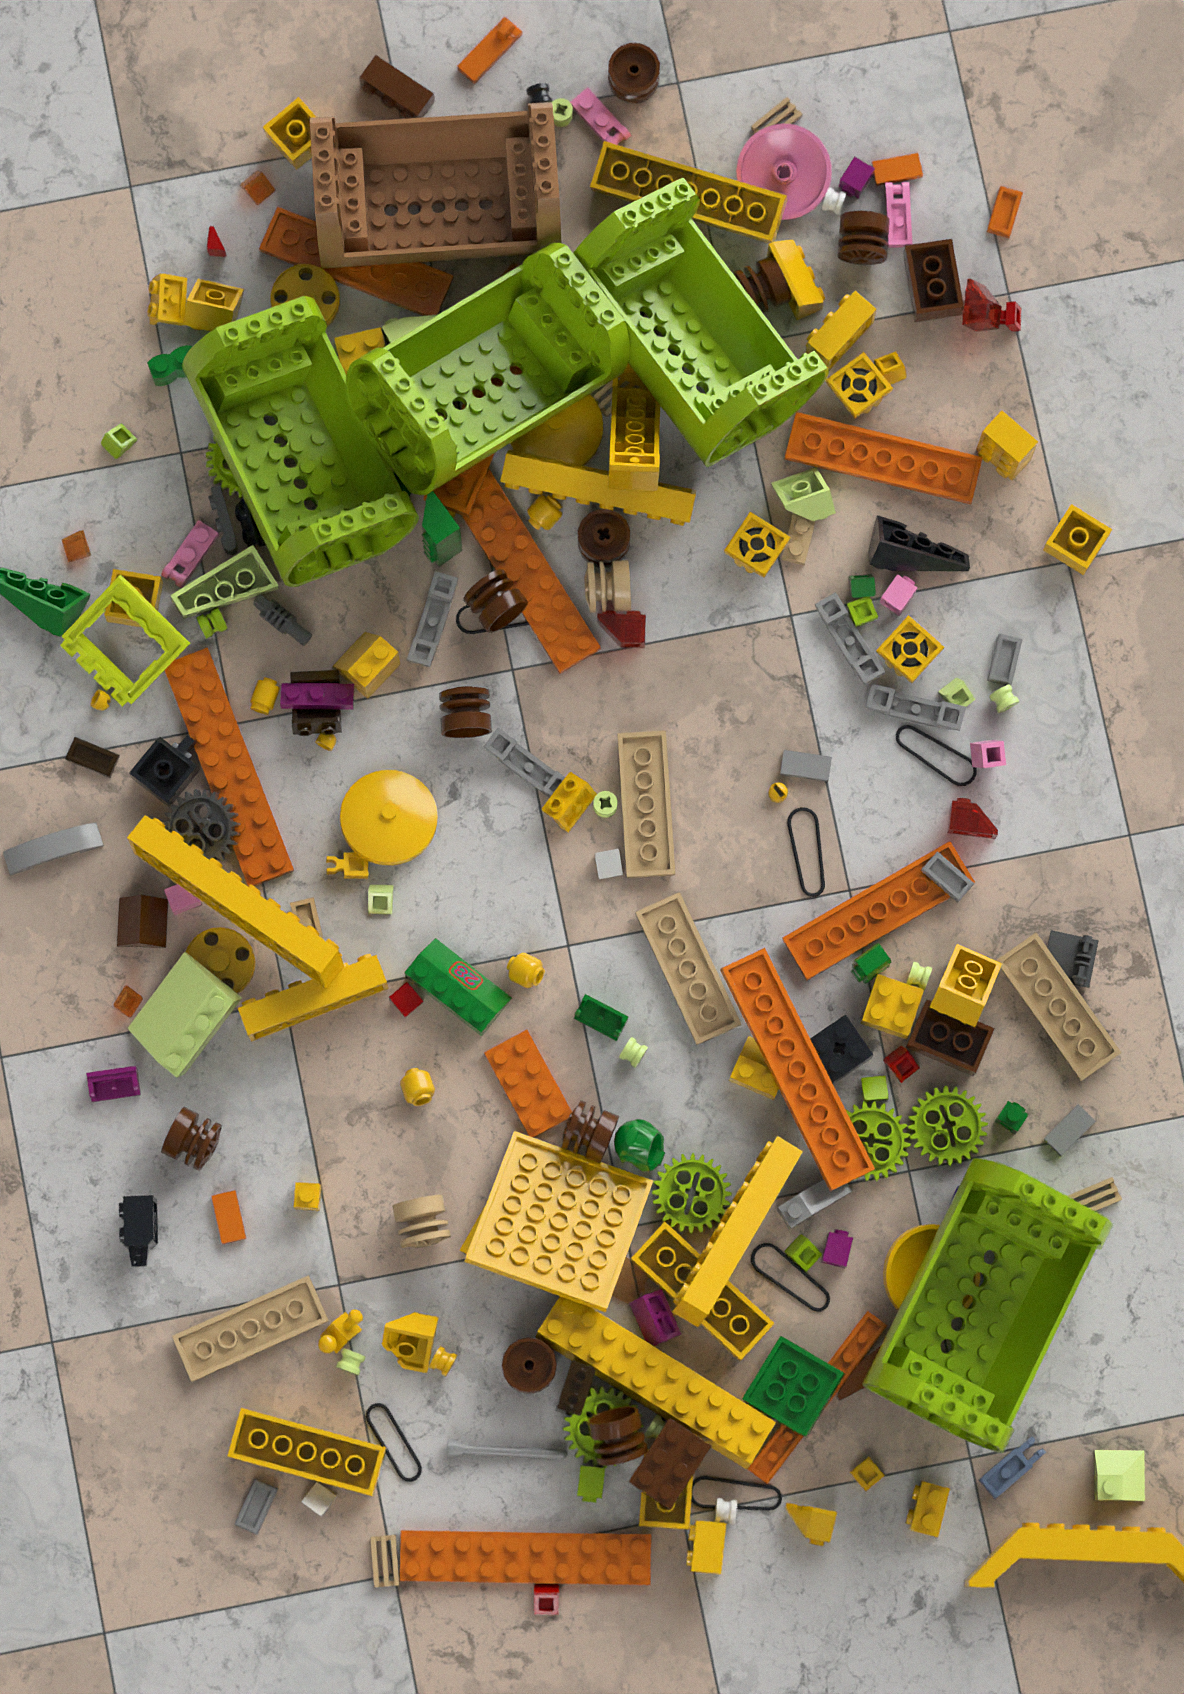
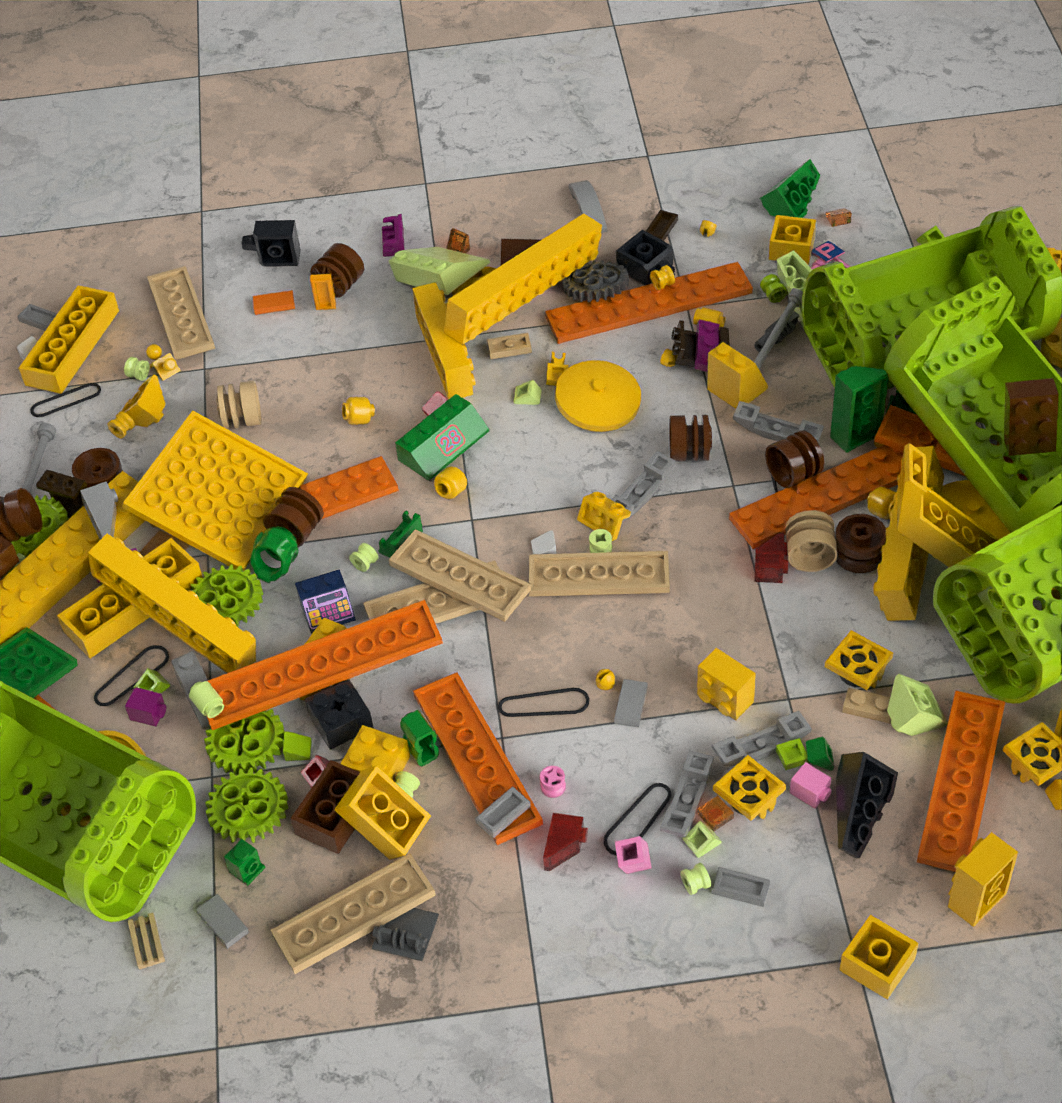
camera: 100 degrees right, 30 degrees down
neon yellow hinge [60,575,191,707] -> none
yellow brick [294,1182,322,1211] -> none
none -> light grey slope [80,482,118,540]
none -> yellowish green brick [189,681,224,718]
none -> dark blue slope [295,569,356,634]
none -> light orange tile [310,274,337,310]
none -> tan plate [389,529,531,622]
none -> bright pink wheel [540,766,566,798]
none -> yellow wheel [650,265,675,290]
none -> yellow brick [697,648,756,721]
none -> clear orange plate [697,795,734,832]
none -> light grey piece [754,288,803,370]
none -> piece [812,241,851,268]
none -> reddish brown brick [1004,378,1059,456]

